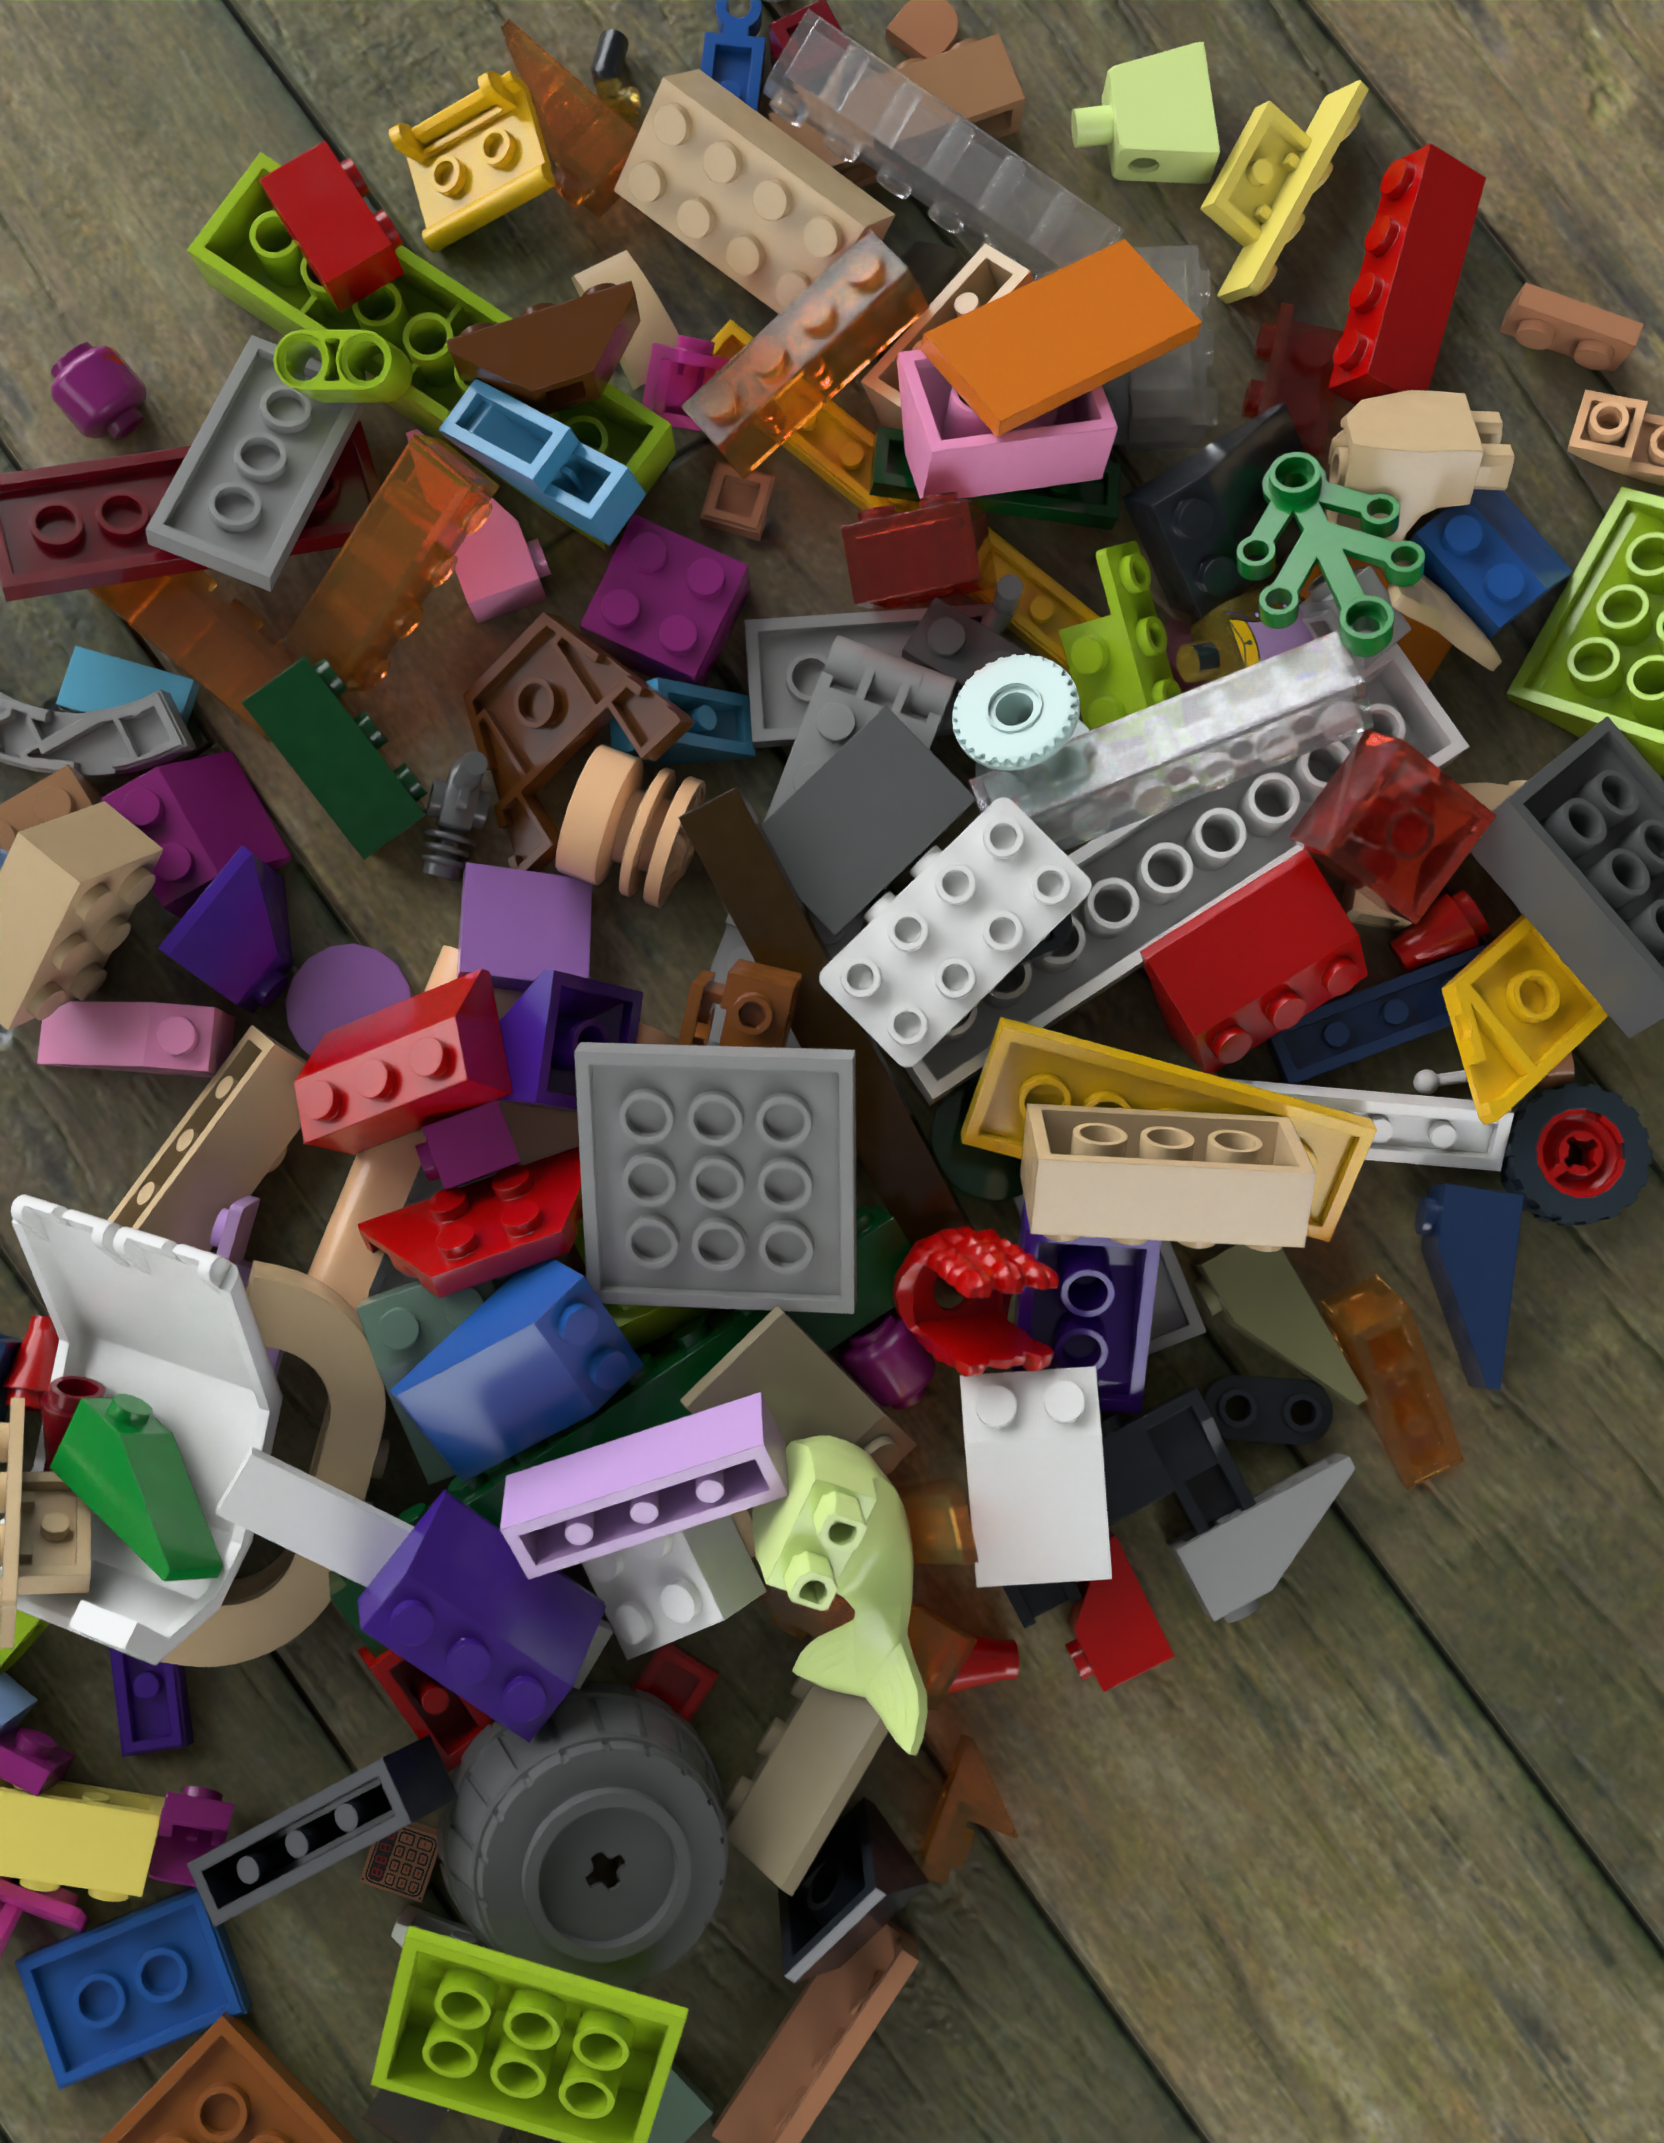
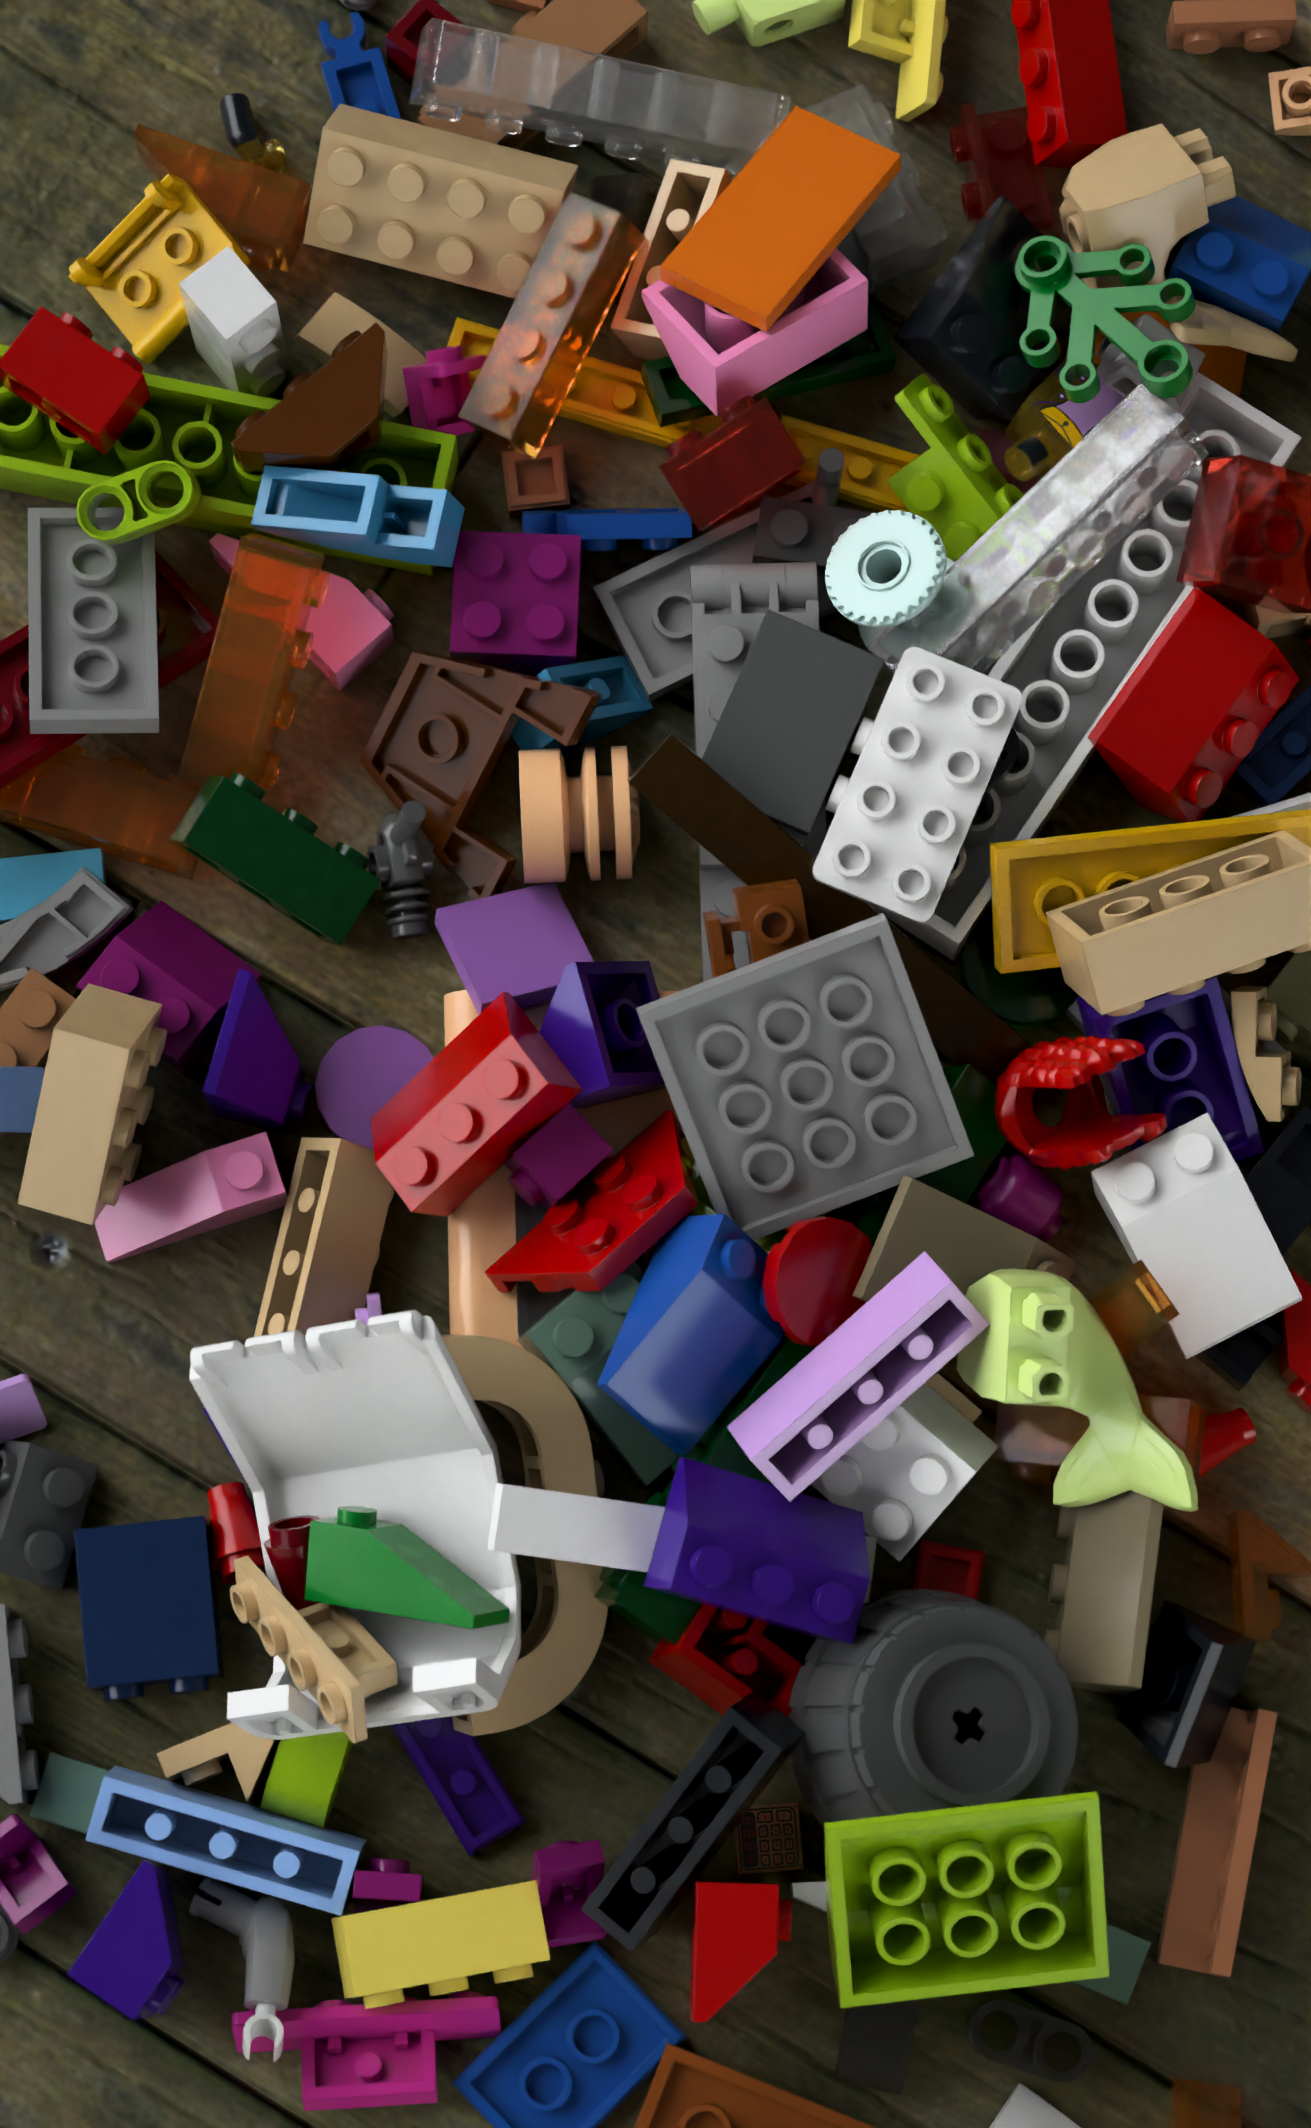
camera: 25 degrees left, 5 degrees down
none -> white brick [179,246,290,397]
none -> blue plate [522,507,692,551]
none -> red slope [689,1882,791,2022]
none -> red tile [762,1217,873,1348]
none -> tan slope [1231,986,1302,1122]

